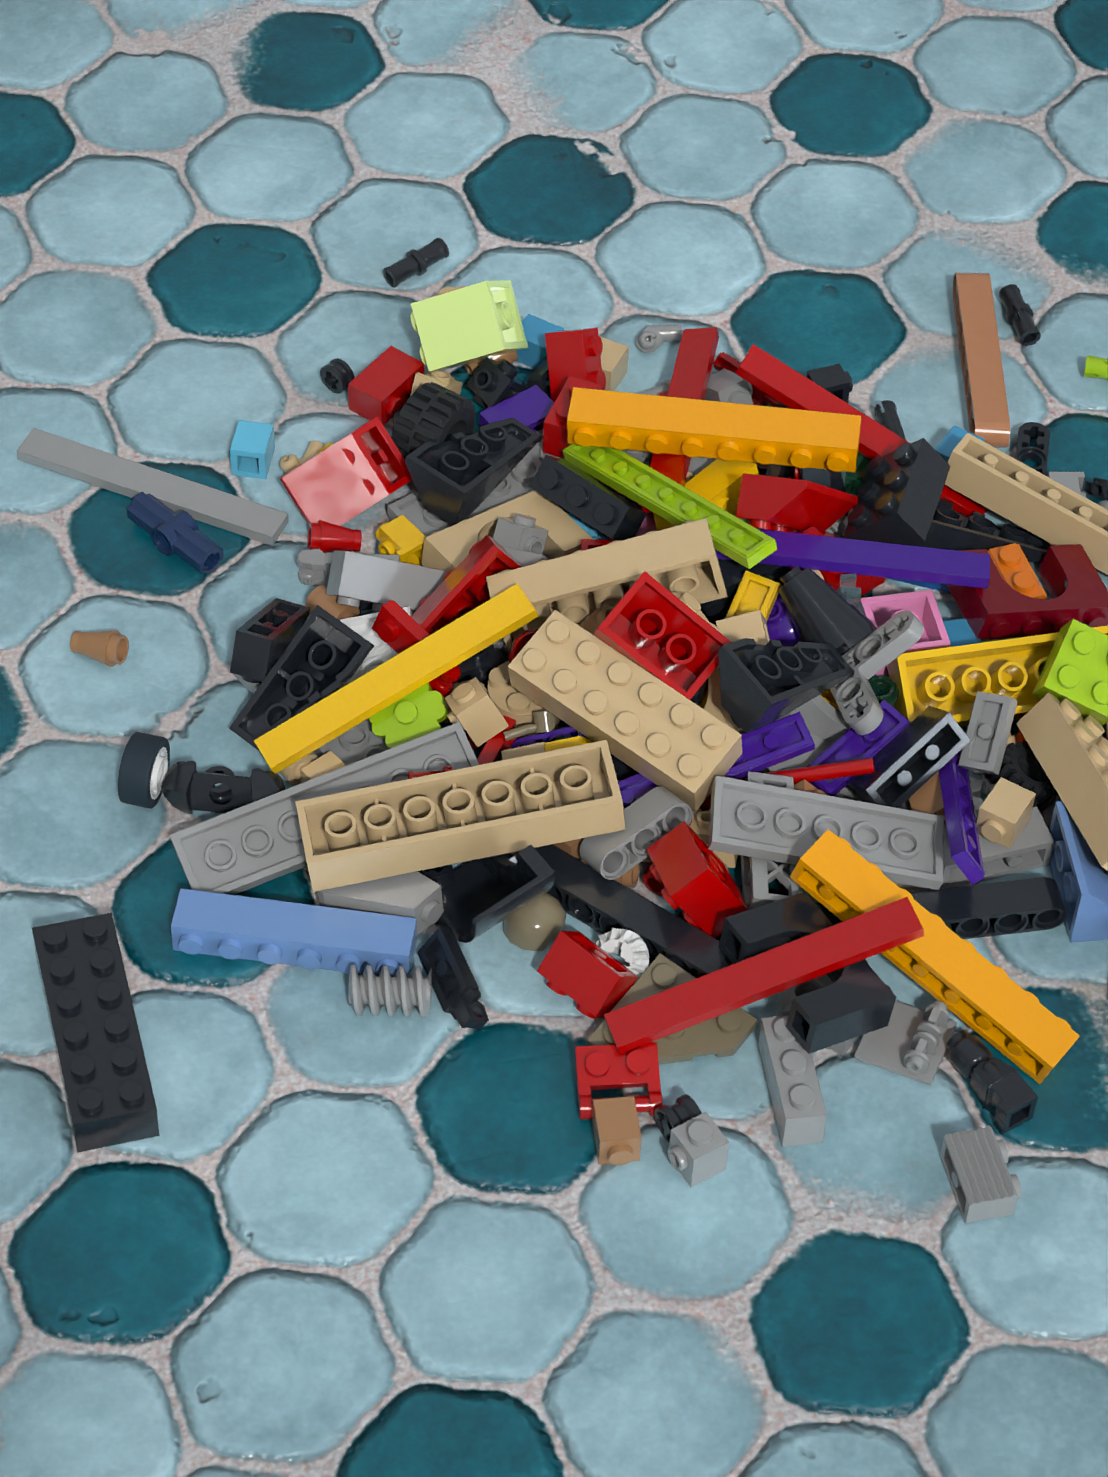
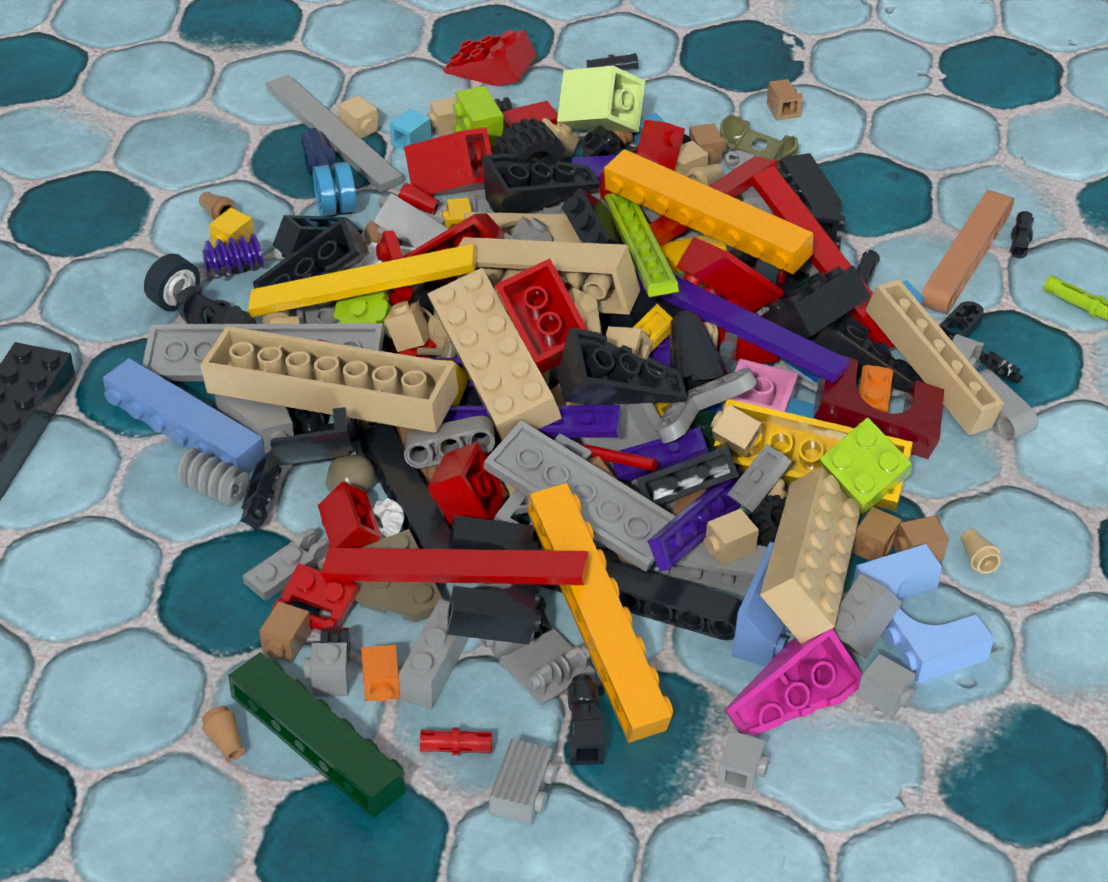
camera: 30 degrees right, 5 degrees down
none -> dark purple piece [202,233,264,277]
none -> medium nougat cone [202,706,245,761]
none -> yellow brick [209,208,254,248]
none -> dark green brick [228,652,405,819]
none -> light grey hinge [243,528,330,601]
none -> dark azure wheel [313,162,357,216]
none -> tan brick [338,95,379,139]
none -> orange brick [361,644,400,702]
none -> red pin [420,727,492,756]
none -> tan brick [427,96,456,137]
none -> red slope [443,30,537,86]
none -> lime brick [452,86,503,154]
none -> tan cone [685,164,723,186]
none -> medium nougat brick [689,123,726,165]
none -> tan brick [711,404,762,458]
none -> olive piece [720,114,799,165]
none -> medium nougat brick [766,79,803,120]
none -> black brick [778,153,842,210]

